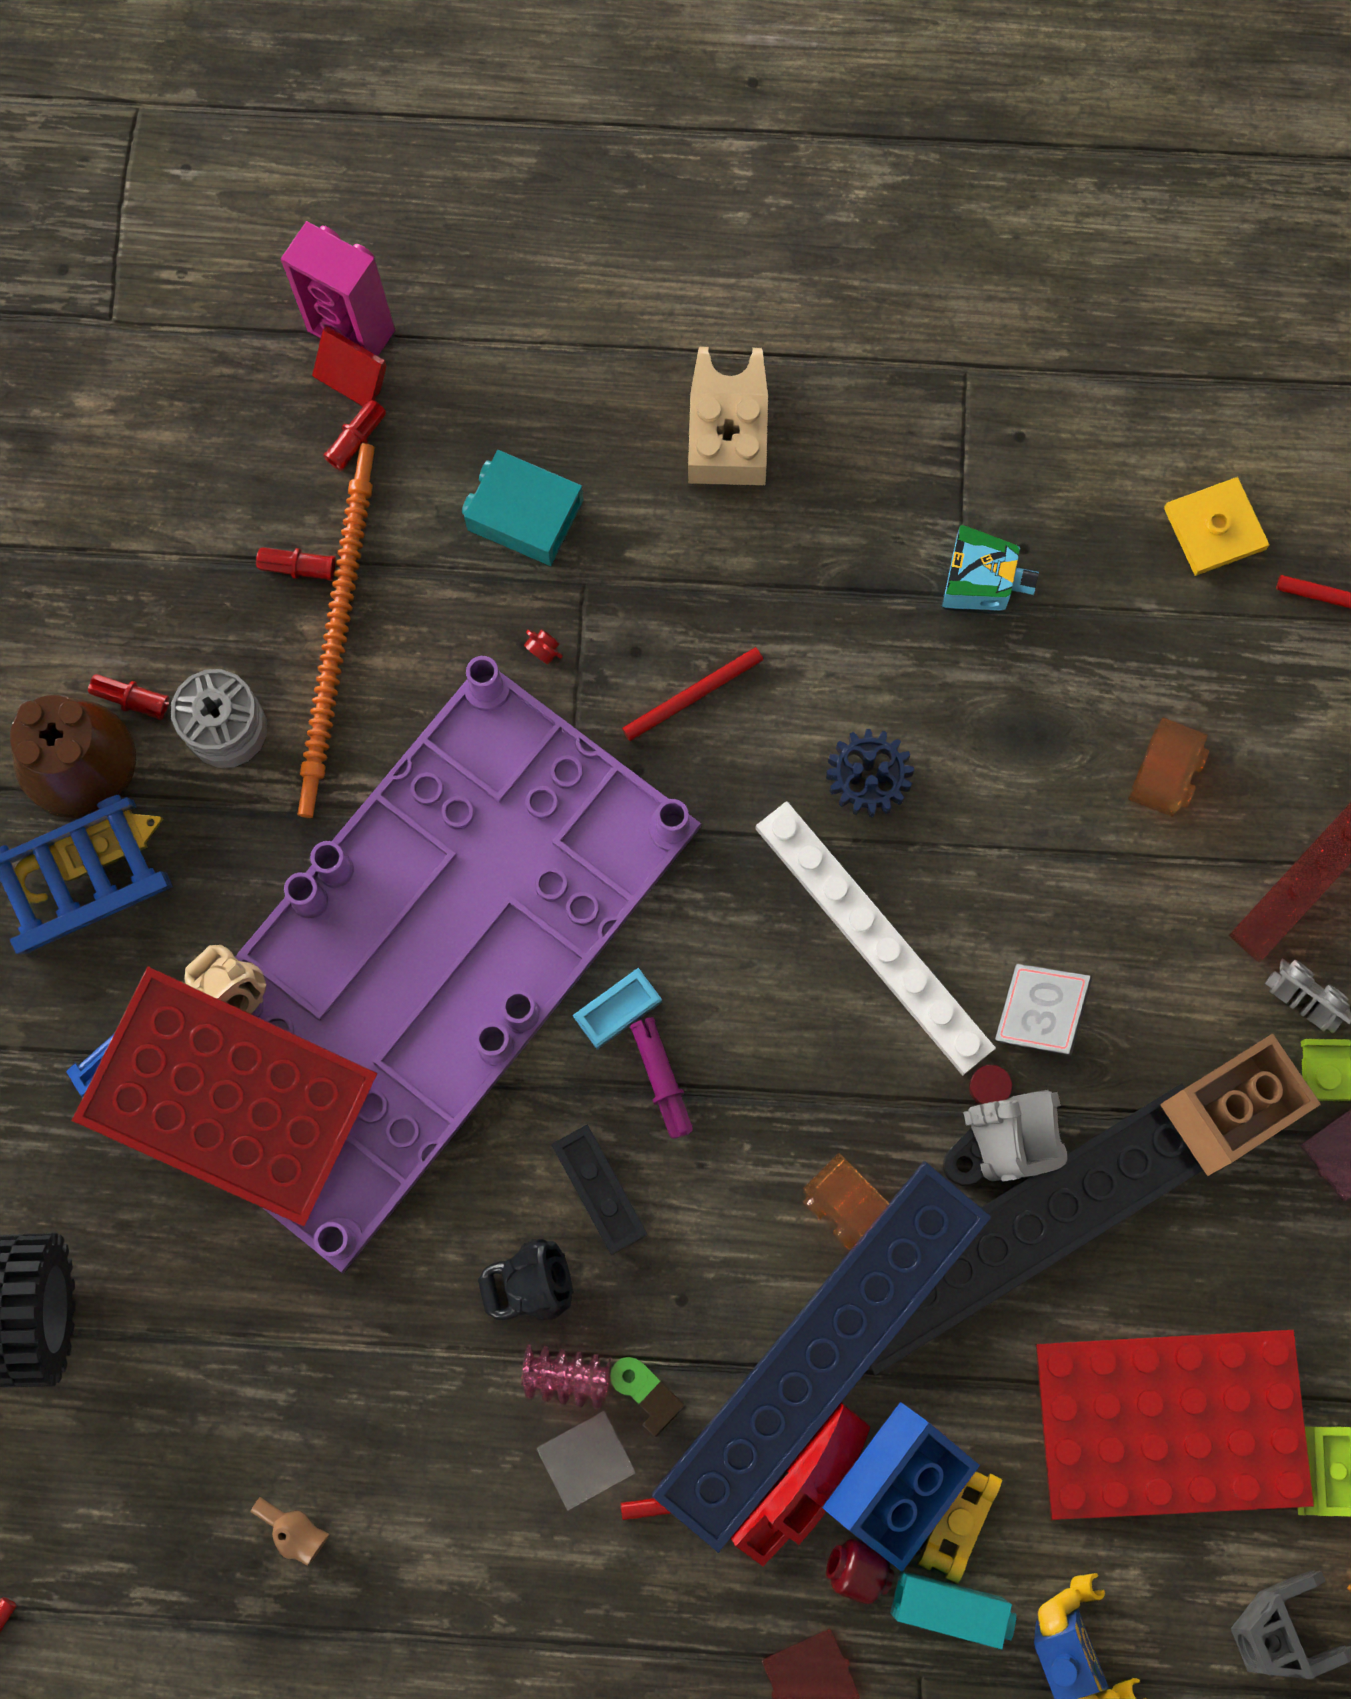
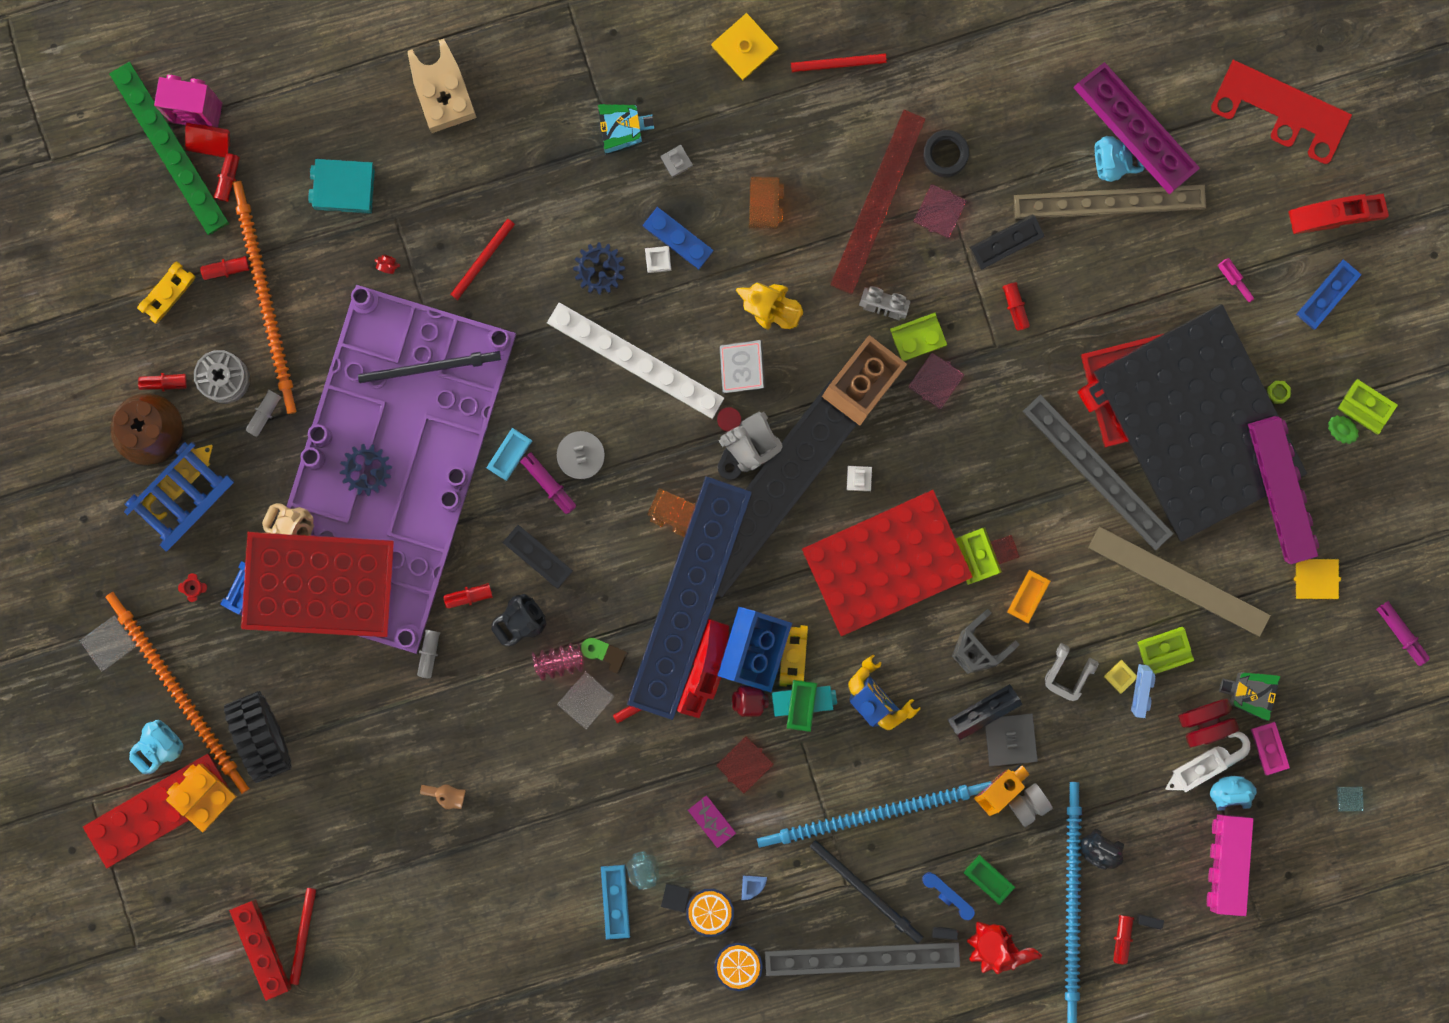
camera: 20 degrees left, 10 degrees up
none -> green plate [109,62,229,236]
none -> yellow plate [137,261,196,324]
none -> red plate [178,573,207,602]
none -> light grey axle [246,390,282,437]
none -> dark blue gear [339,444,392,496]
none -> black bar [358,351,501,383]
none -> light grey axle [417,630,440,678]
none -> red axle [444,583,493,608]
none -> light grey piece [557,431,605,479]
none -> blue plate [643,207,714,270]
none -> white tile [645,246,671,273]
none -> light grey tile [660,145,693,178]
none -> yellow head [736,282,803,330]
none -> green tile [786,680,817,732]
none -> white tile [847,466,872,491]

